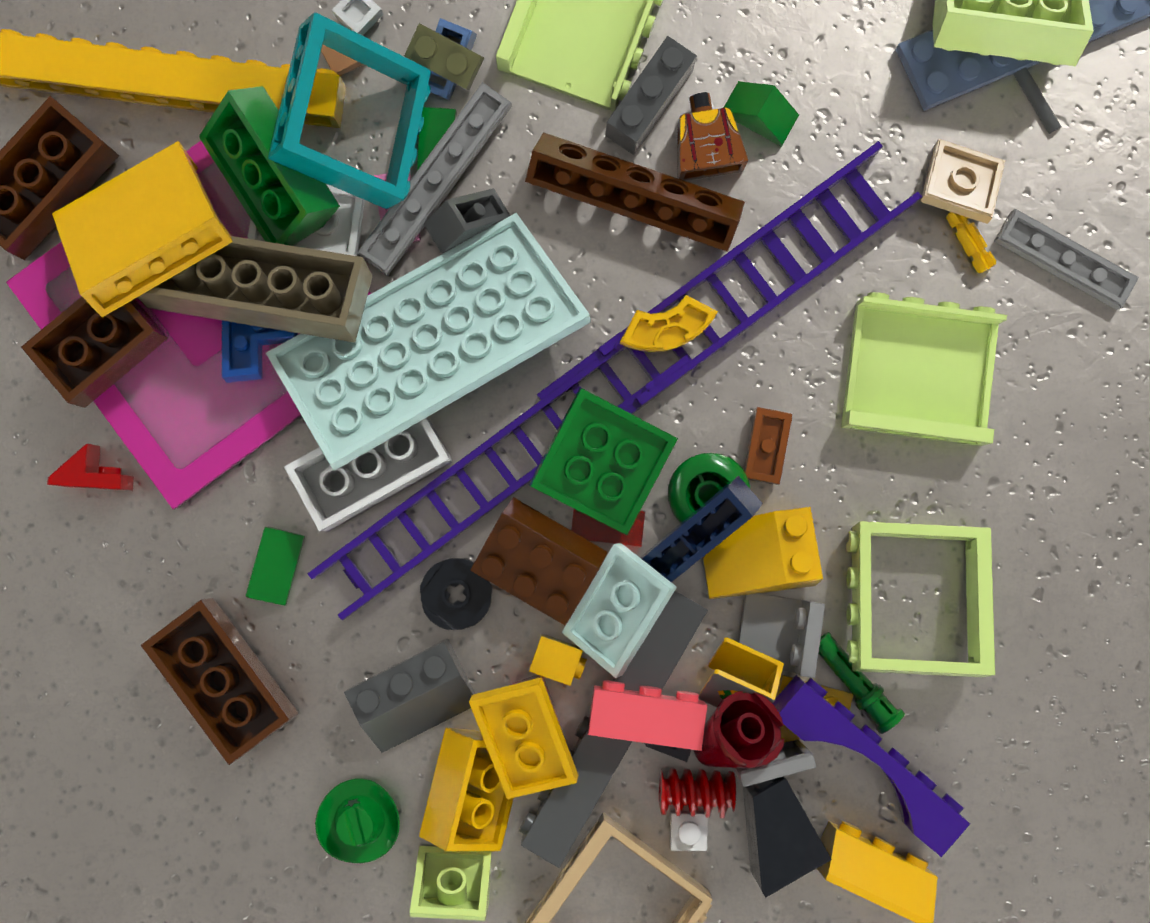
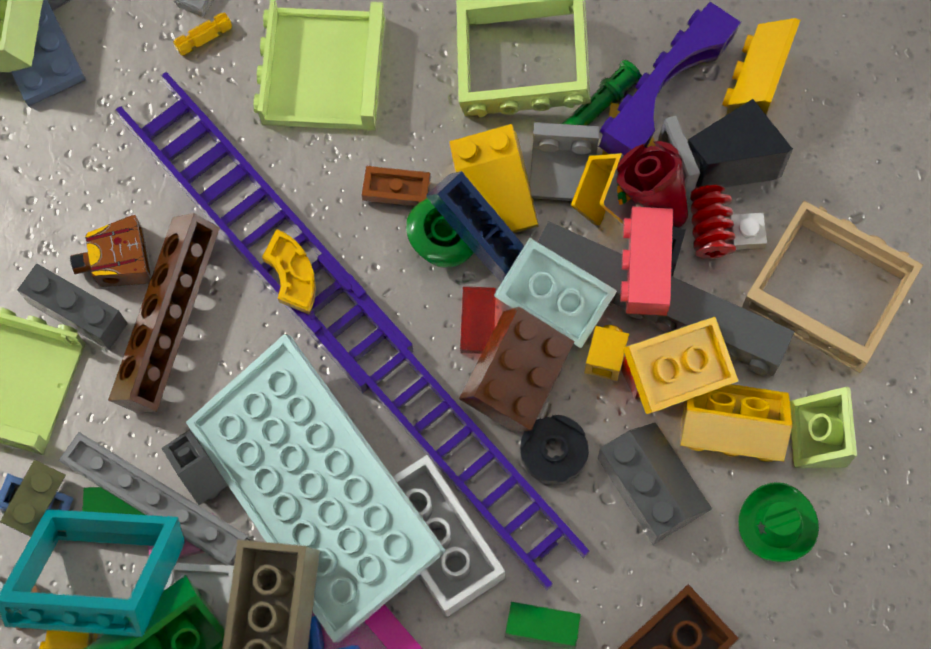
camera: 85 degrees left, 15 degrees down
green plate [529,387,678,535] -> none
green slope [723,81,799,147] -> none
tan tile [920,139,1005,224] -> none

